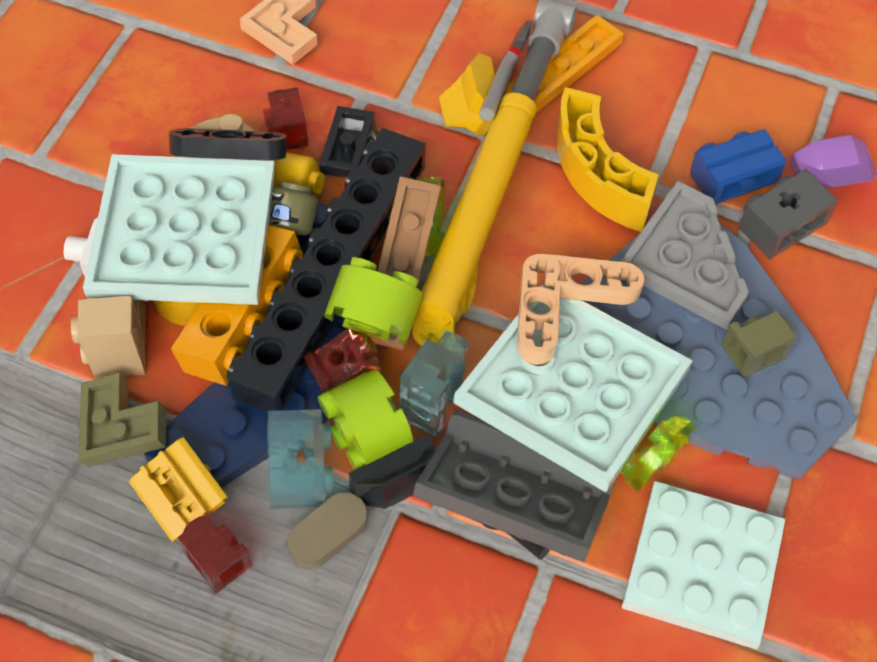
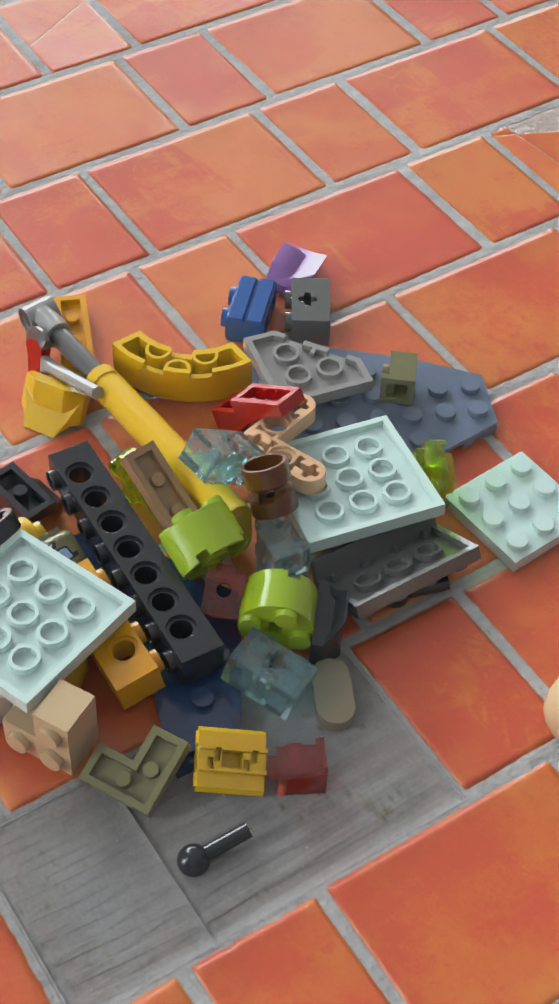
camera: 55 degrees left, 10 degrees down
none -> black bar [177,822,253,877]
none -> clear light blue brick [178,428,266,485]
none -> red slope [211,383,305,437]
none -> reddish brown wheel [240,453,299,520]

